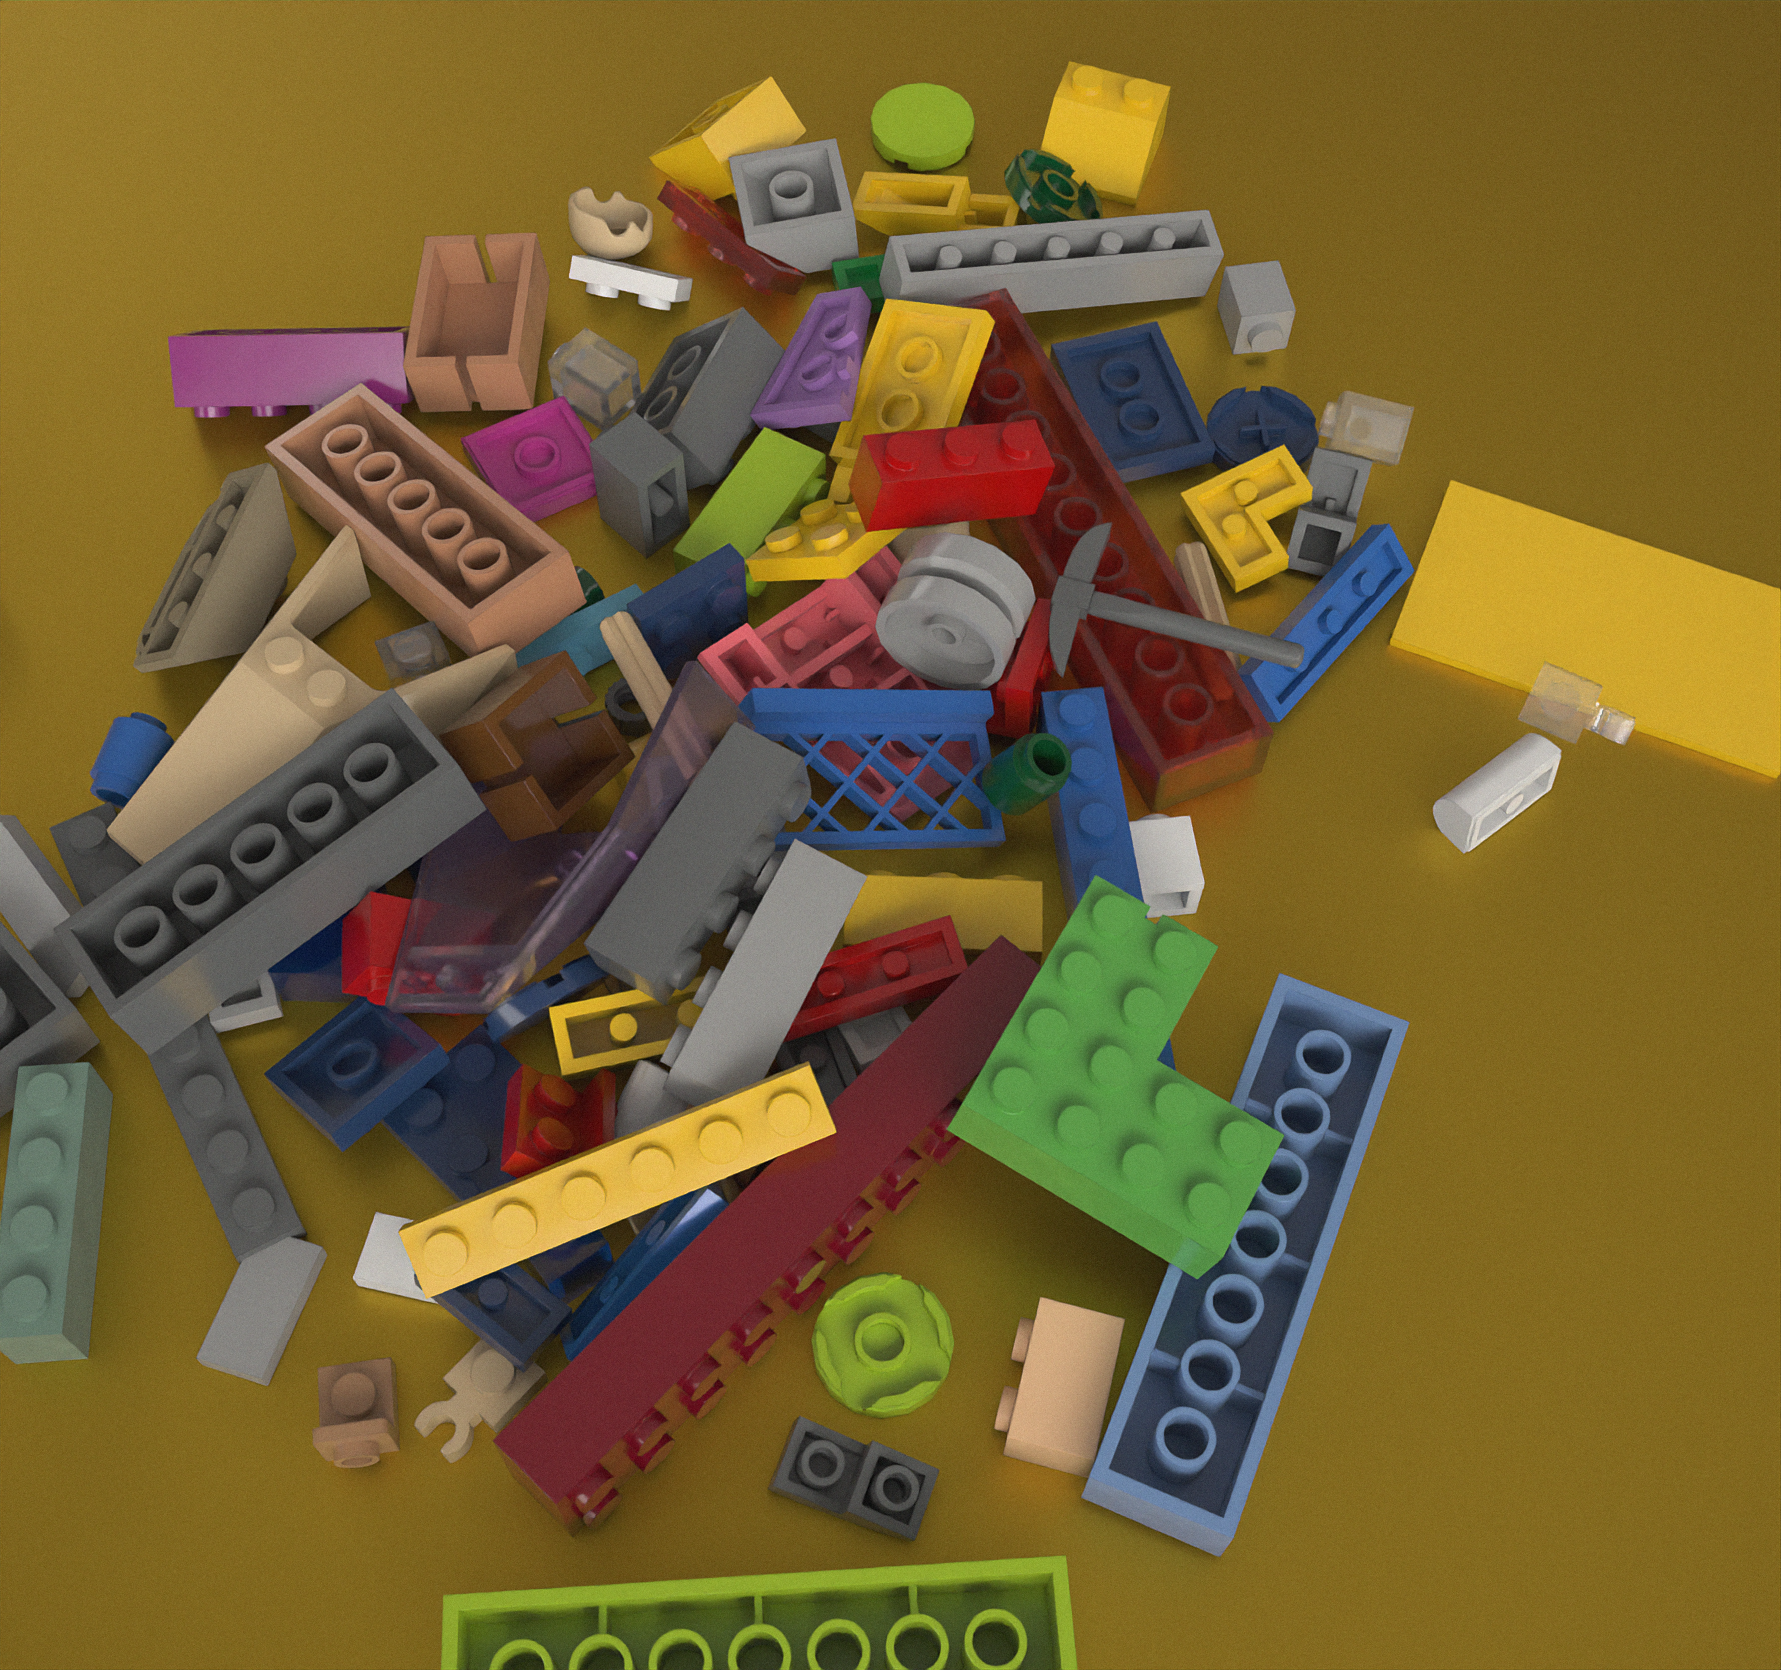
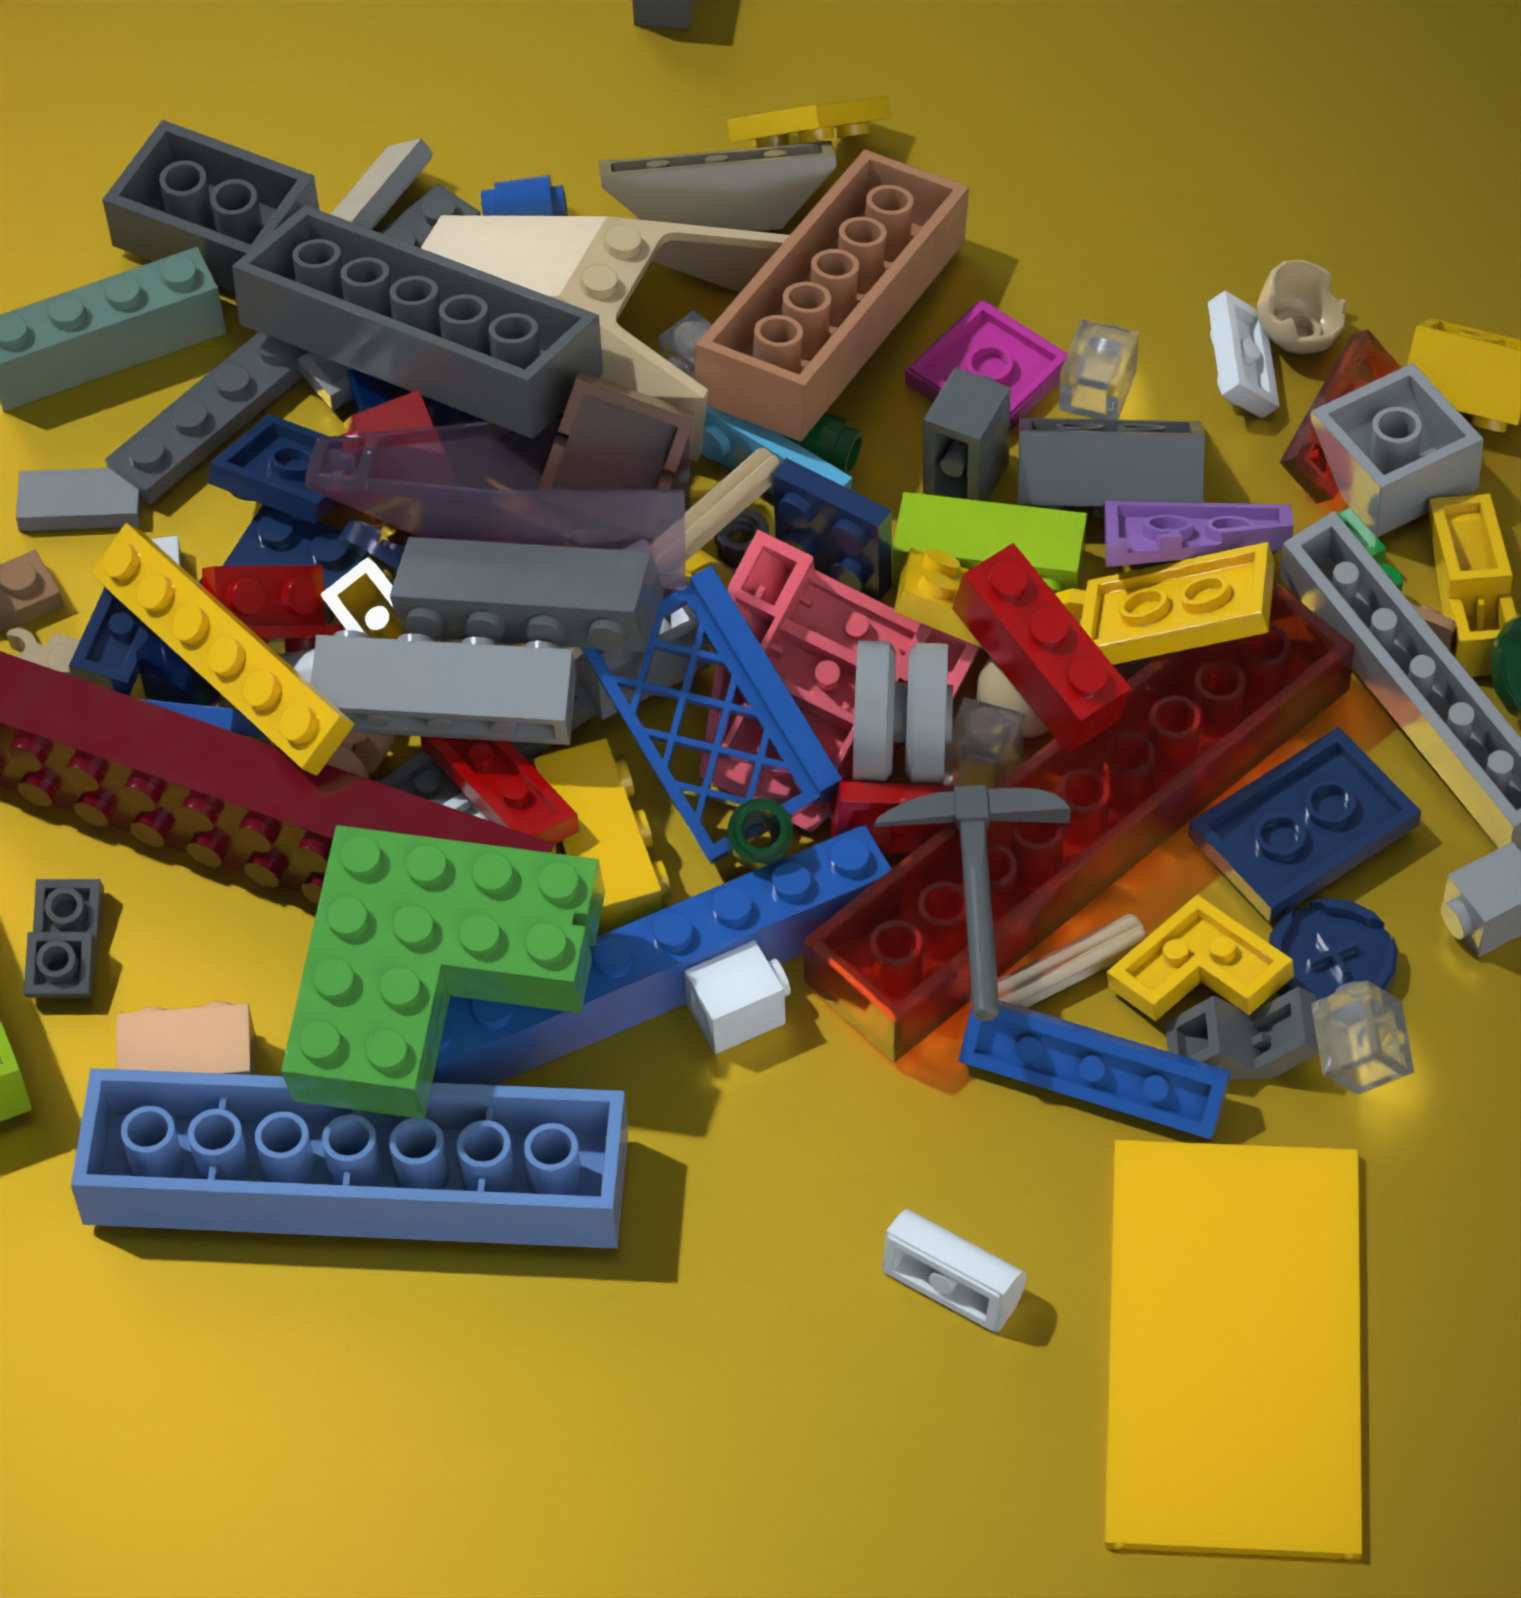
camera: 75 degrees right, 5 degrees down
magenta slope [168,326,415,418] -> none
nougat piece [403,233,550,412] -> none
lime tile [812,1272,954,1419] -> none
clear plate [1518,661,1636,745] -> none
none -> yellow plate [727,95,891,148]

